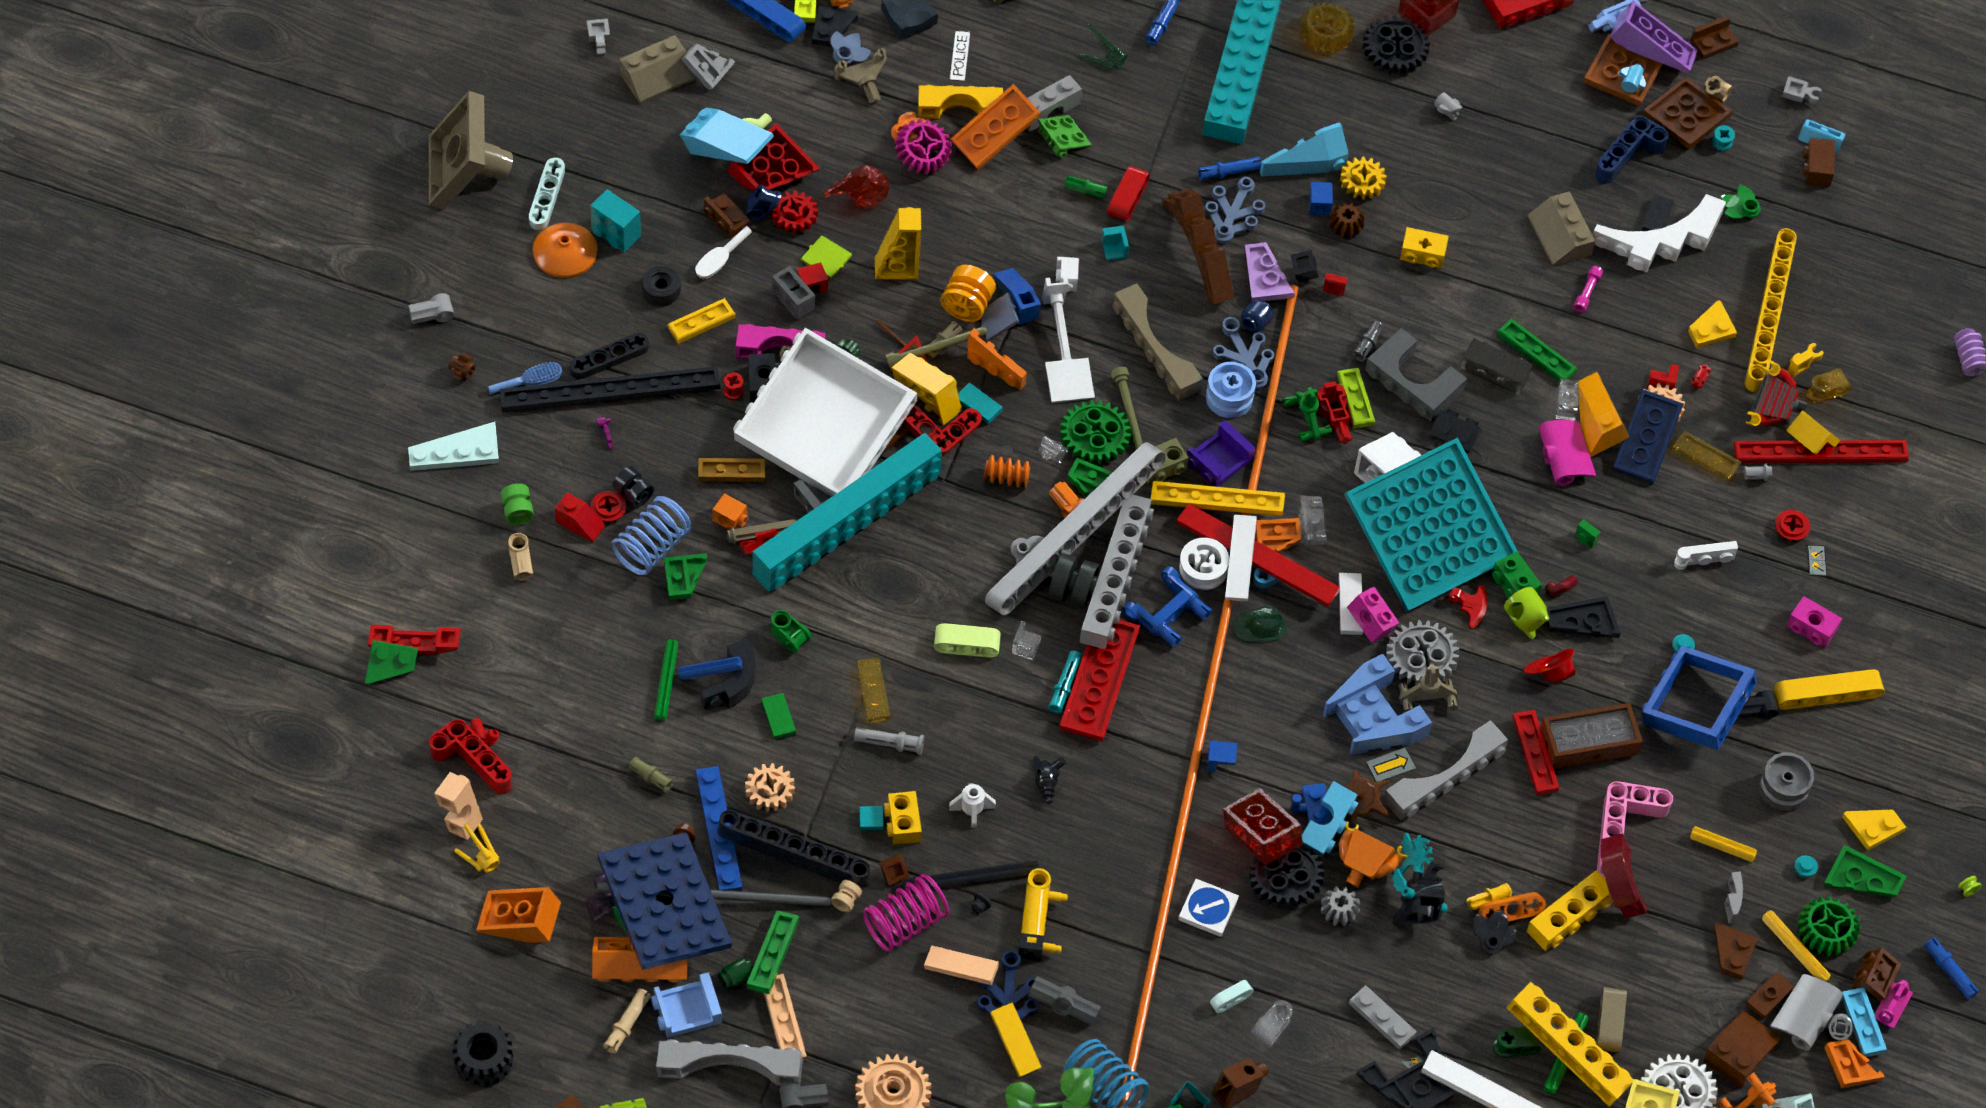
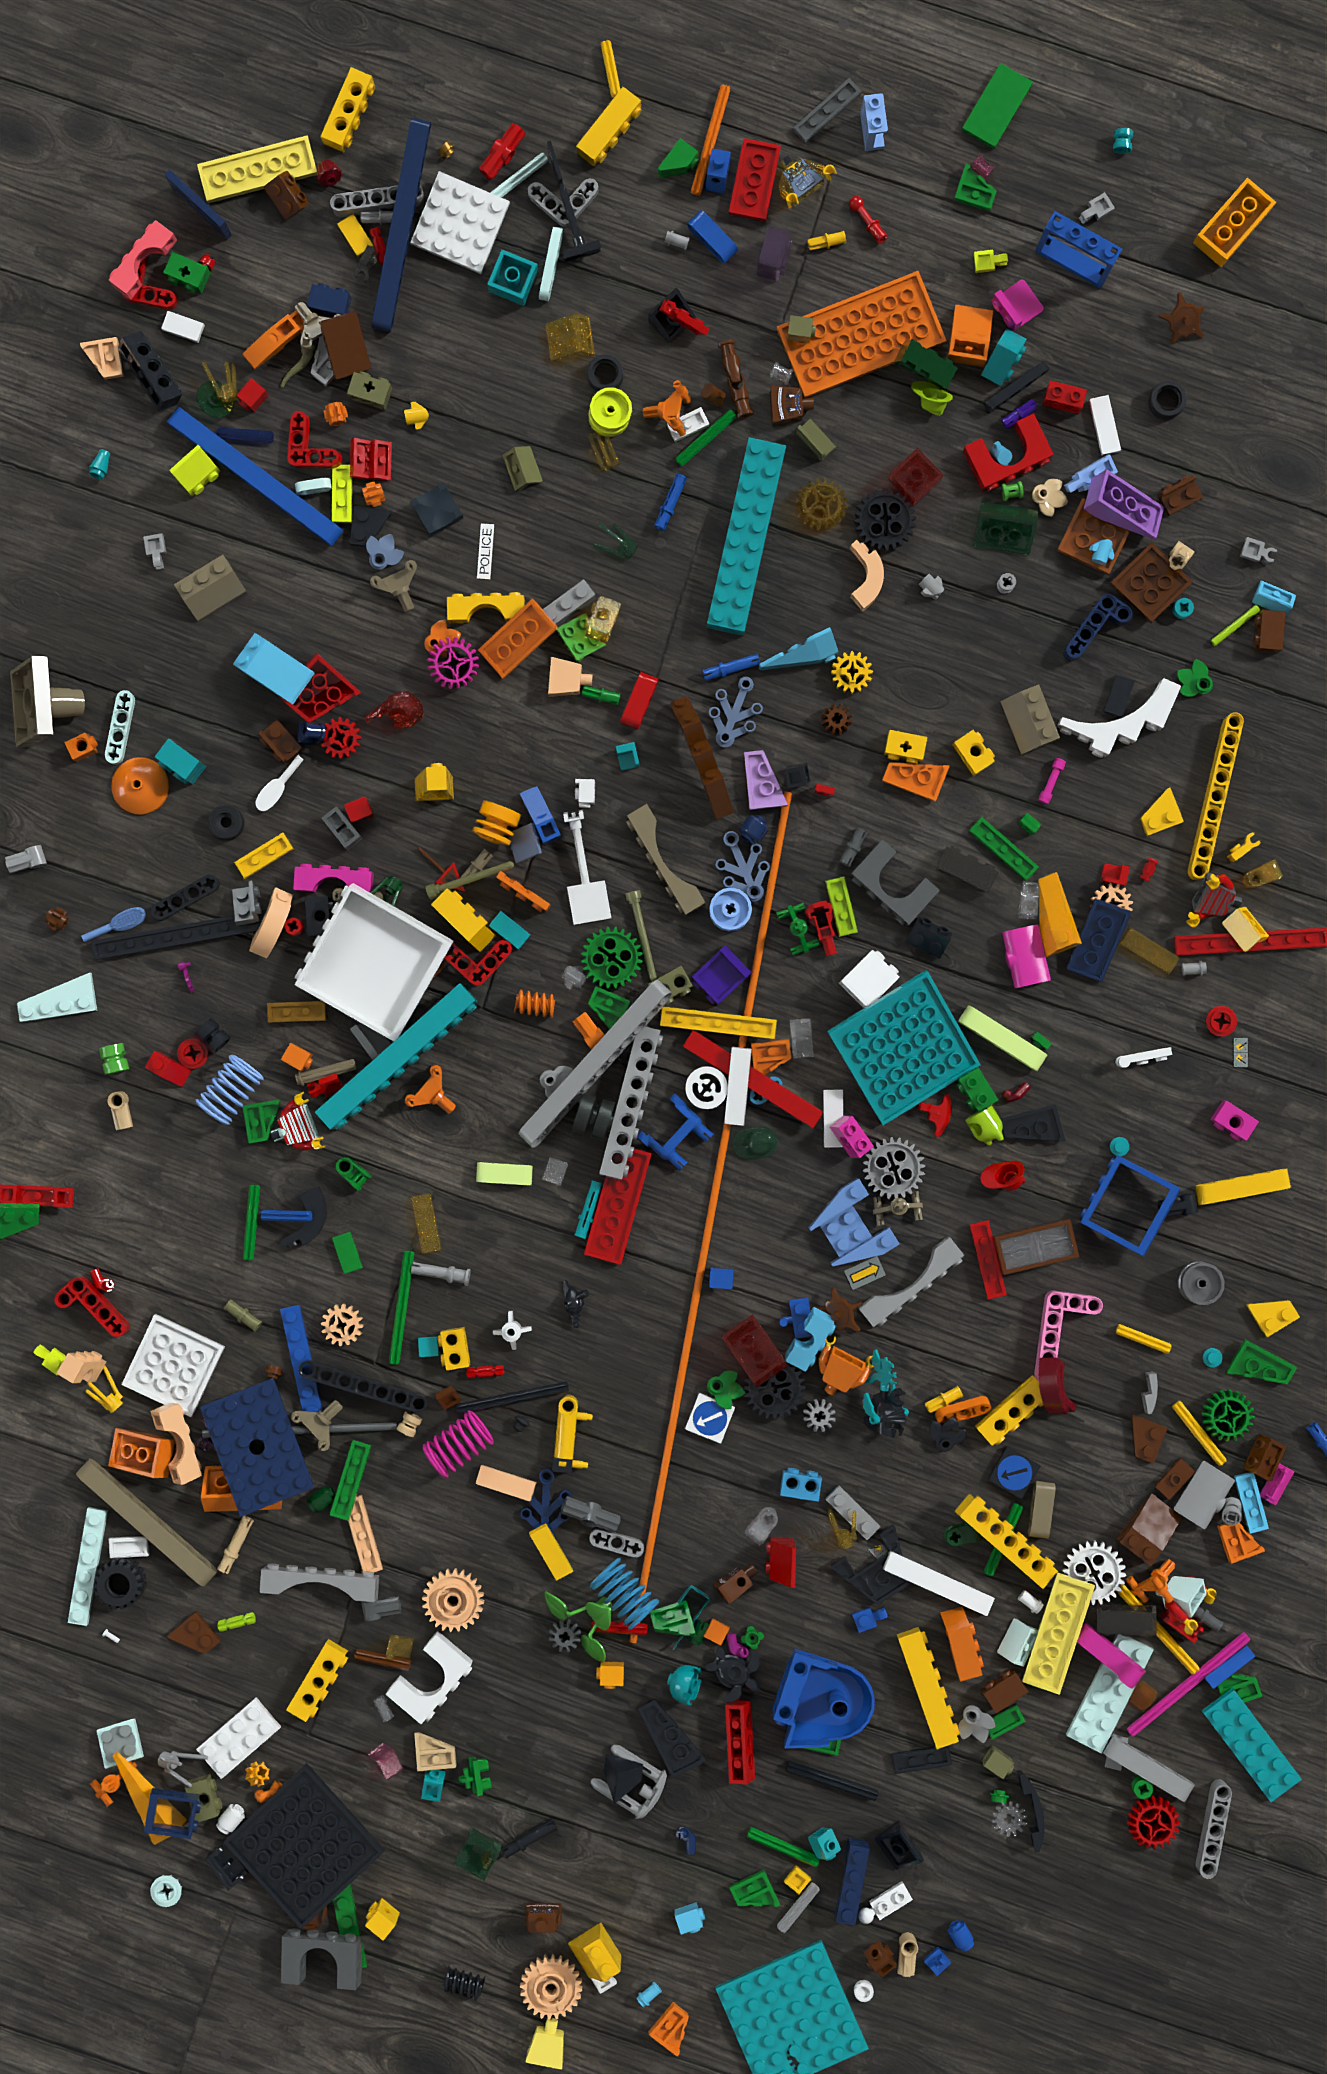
camera: 10 degrees right, 30 degrees up
light blue panel [651,972,722,1038] -> none
light grey wing [681,44,735,90] -> none
yellowish green arm [742,113,772,129] -> none
lime piece [801,235,852,279] -> none
light aqua beam [1210,980,1253,1013] -> none
blue panel [1309,182,1333,216] -> none
none -> neon yellow plate [33,1344,66,1375]
none -> orange brick [64,733,98,762]
none -> light aqua plate [68,1507,108,1626]
none -> dark tan beam [76,1458,217,1587]
none -> white tile [109,1536,150,1558]
none -> white plate [121,1314,225,1417]
none -> light nougat arch [150,1402,202,1485]
none -> bracket [232,880,262,926]
none -> light nougat arch [249,887,293,958]
none -> torso [271,1092,325,1151]
none -> dark tan axle [291,1400,343,1451]
none -> green axle [389,1250,414,1365]
none -> orange axle [405,1065,456,1113]
none -> red axle [466,1365,504,1378]
none -> light nougat torso [548,657,593,697]
none -> clear yellow brick [584,596,622,644]
none -> light grey beam [590,1528,644,1557]
none -> green plate [707,1370,745,1409]
none -> red slope [766,1537,796,1588]
none -> dark azure brick [779,1468,822,1502]
none -> clear yellow plant [827,1506,857,1549]
none -> light nougat arch [850,540,884,612]
none -> orange wing [882,762,949,802]
none -> yellow brick [952,730,995,777]
none -> yellowish green beam [958,1005,1047,1071]
none -> clear green slope [973,501,1038,555]
none -> tile [988,1446,1041,1499]
none -> light grey bush [997,573,1016,594]
none -> bright green bush [1001,481,1024,501]
none -> green slope [1018,813,1041,835]
none -> tan plate [1032,479,1068,517]
none -> lime bar [1210,605,1260,646]

